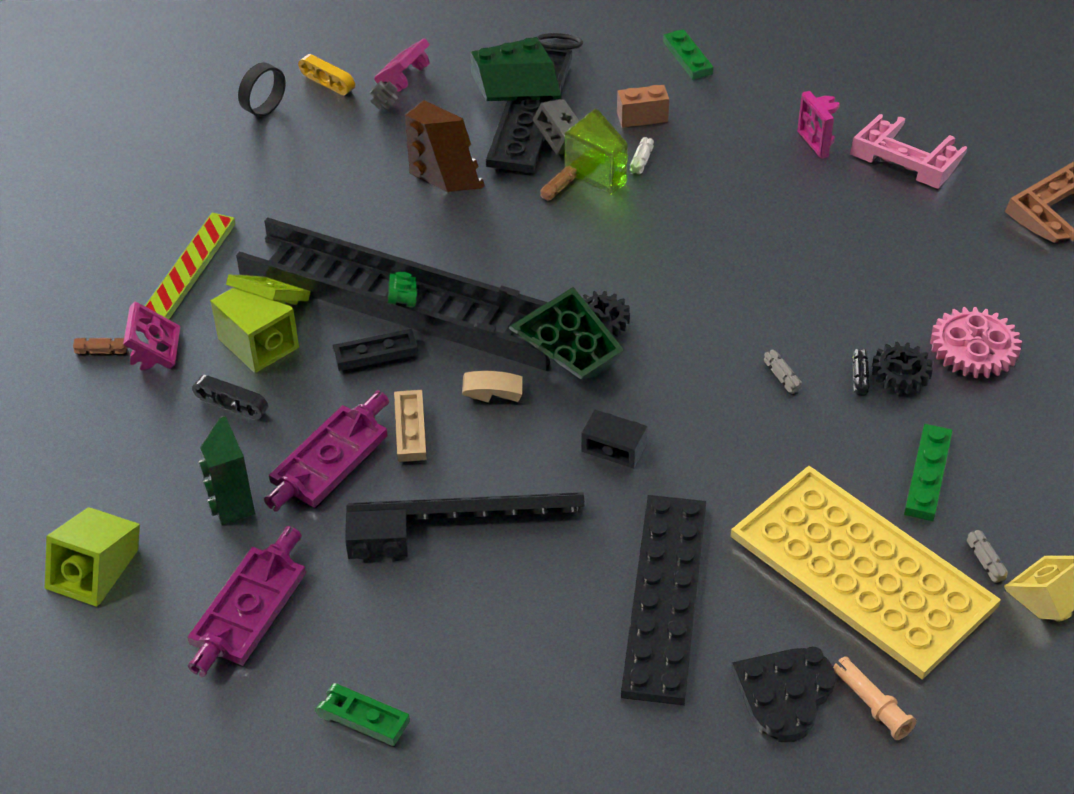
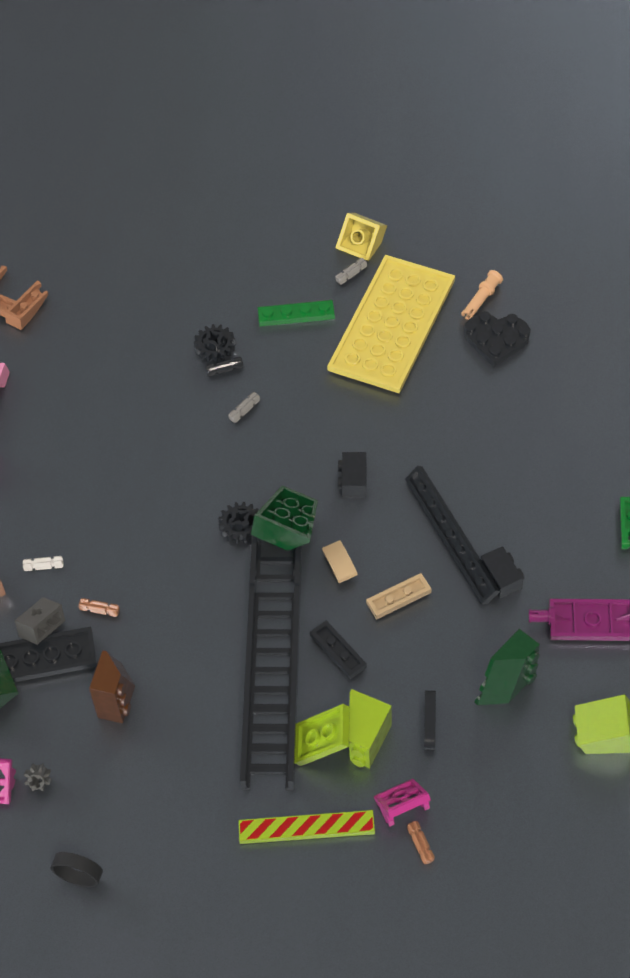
camera: 110 degrees left, 10 degrees up
magenta plate [264,390,389,512] -> none
yellow beam [298,54,355,95] -> none
green plate [388,272,417,308] -> none
clear neon green slope [565,109,628,195] -> none
black plate [621,495,706,706] -> none
bright pink gear [930,307,1022,378] -> none

